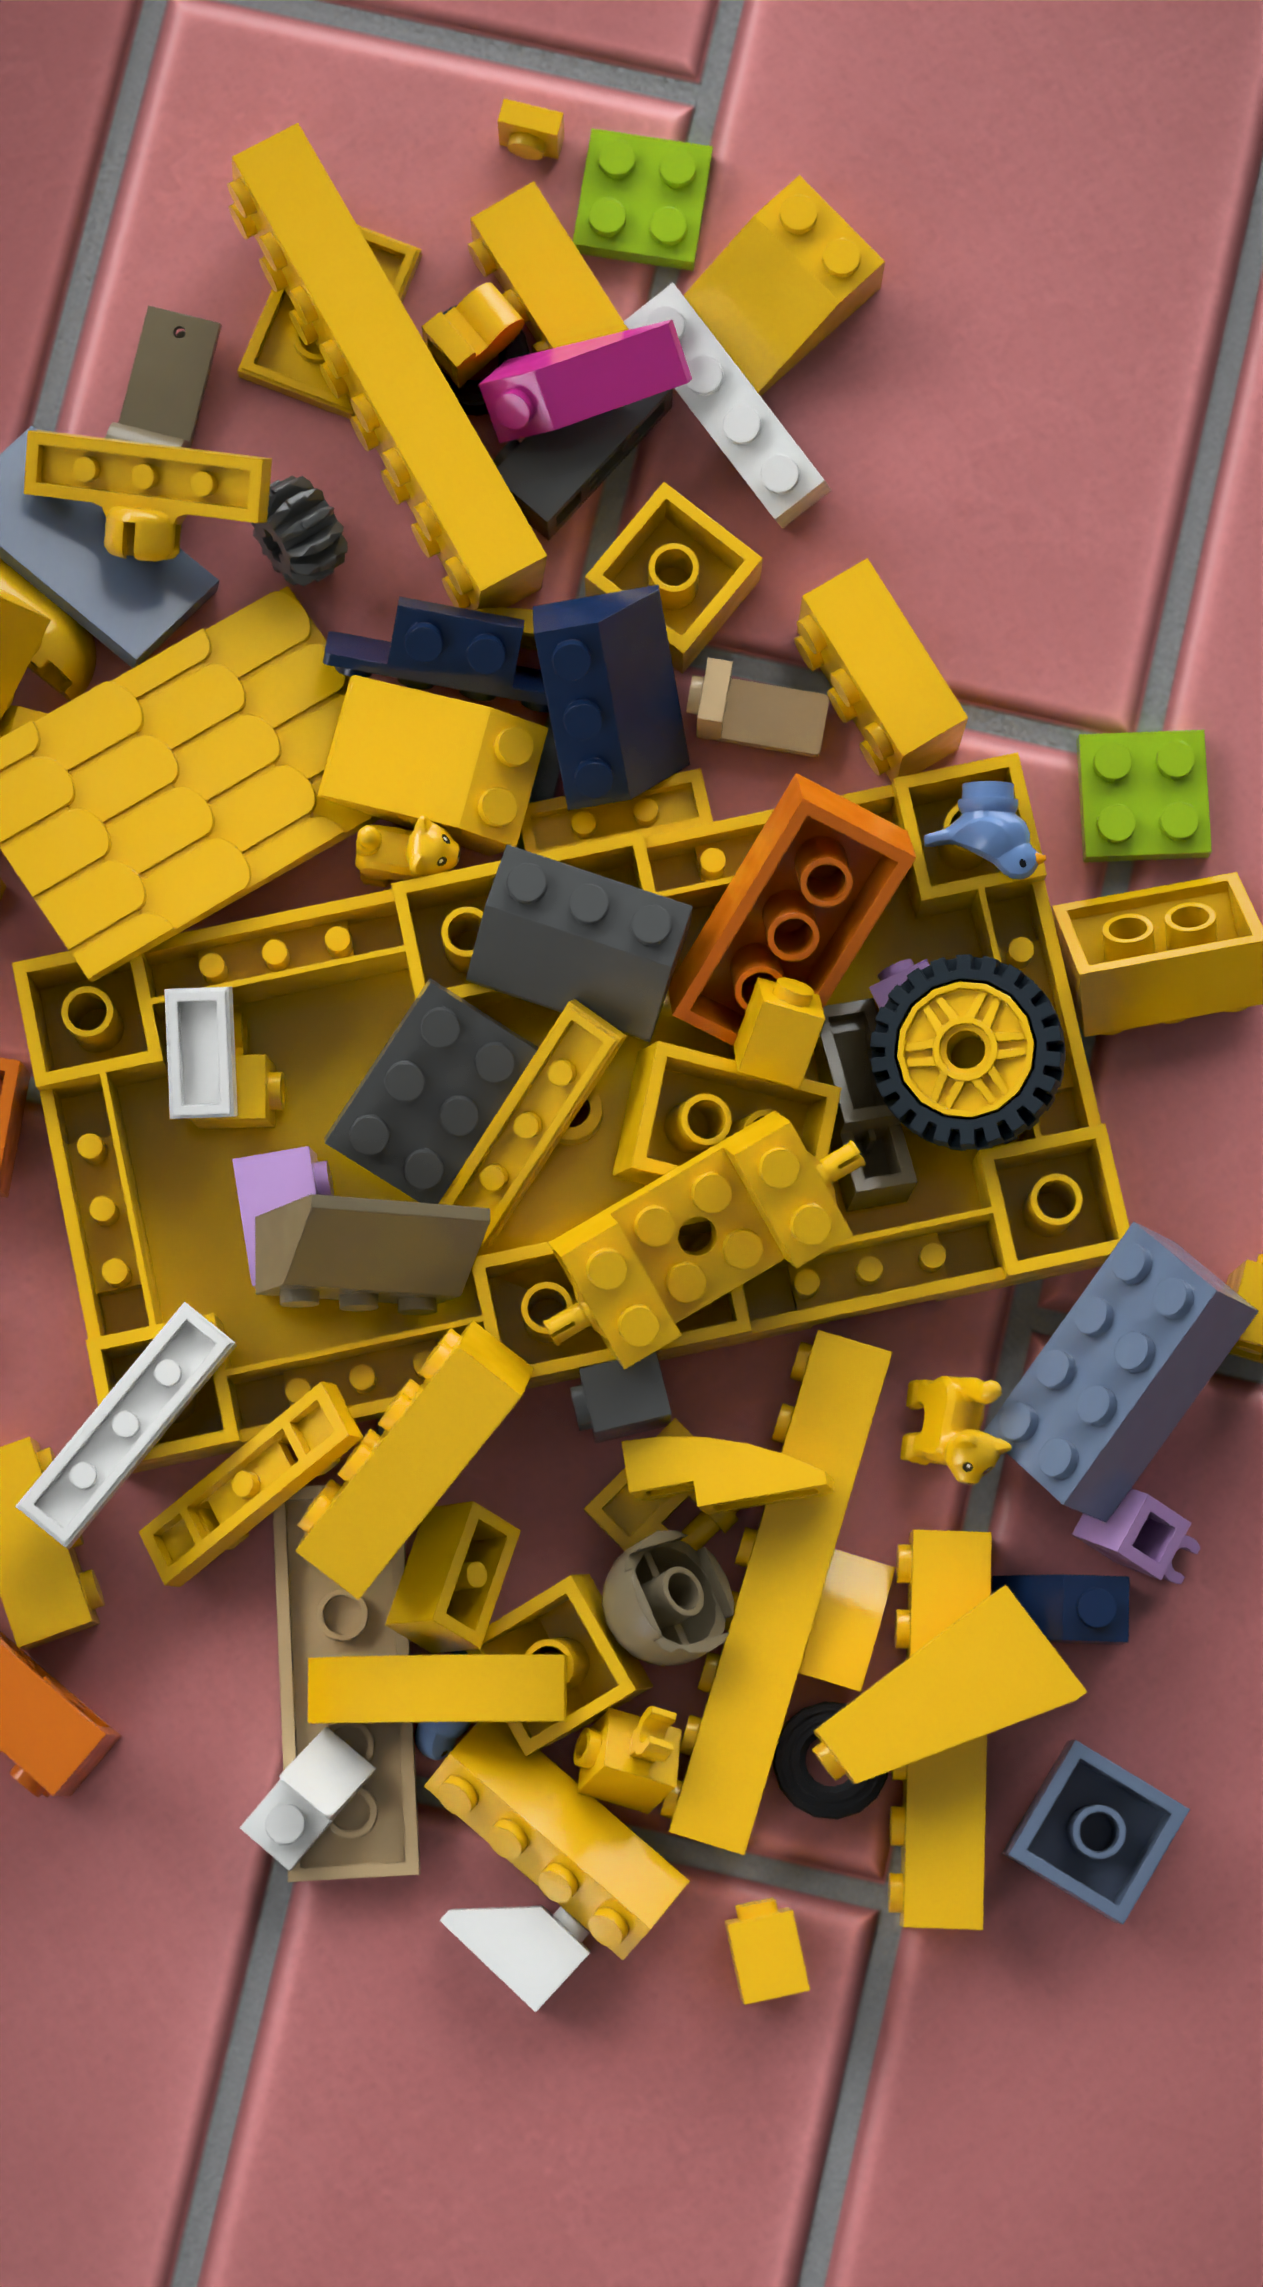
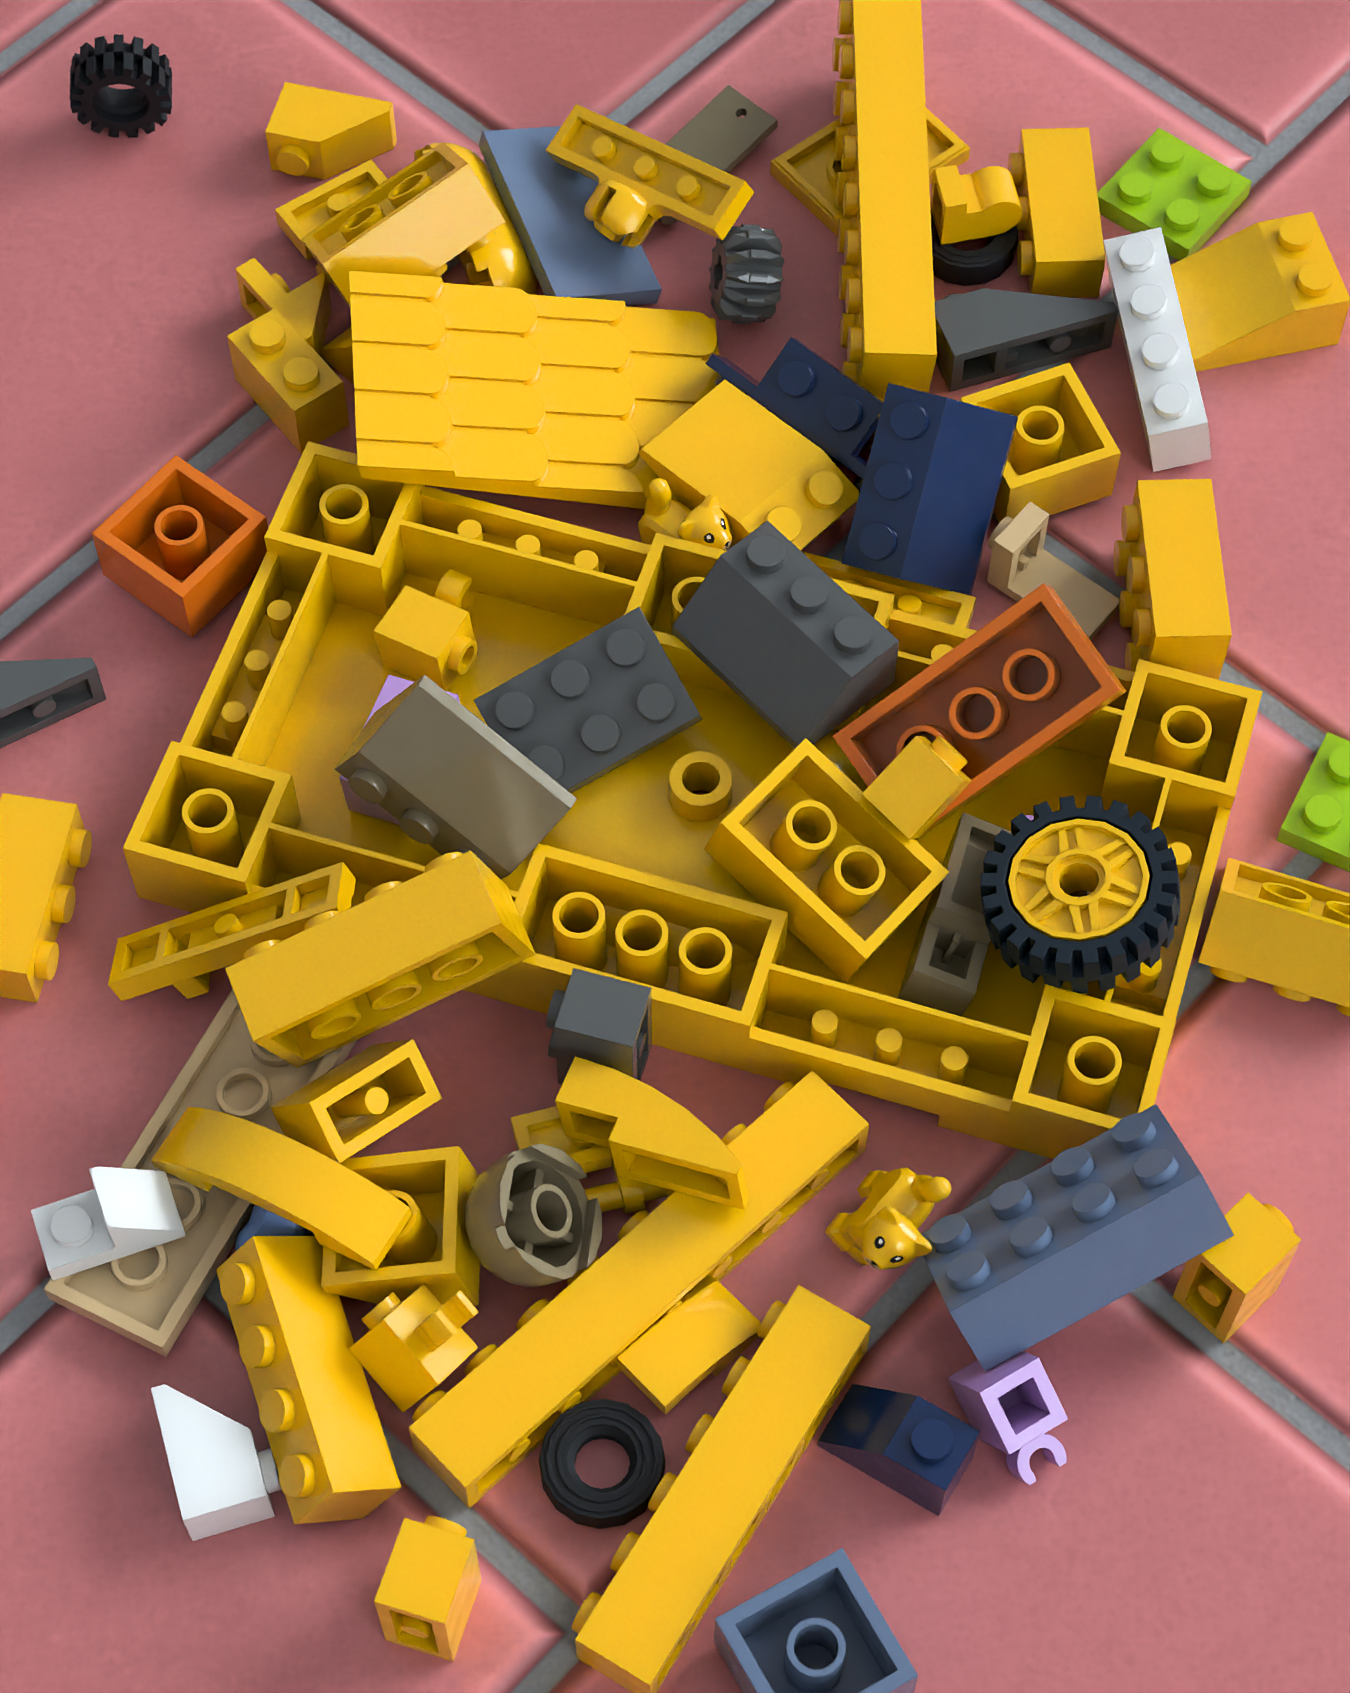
camera: 30 degrees right, 20 degrees down
white tile [15,1302,237,1549] -> none
white tile [164,986,238,1119] -> none
yellow tile [439,999,627,1248] -> none
dark pink slope [479,320,692,443] -> none
yellow plate [498,98,565,160] -> none
yellow brick [543,1111,866,1369] -> none
yellow slope [812,1585,1087,1784] -> none
medium blue animal [924,781,1046,879] -> none

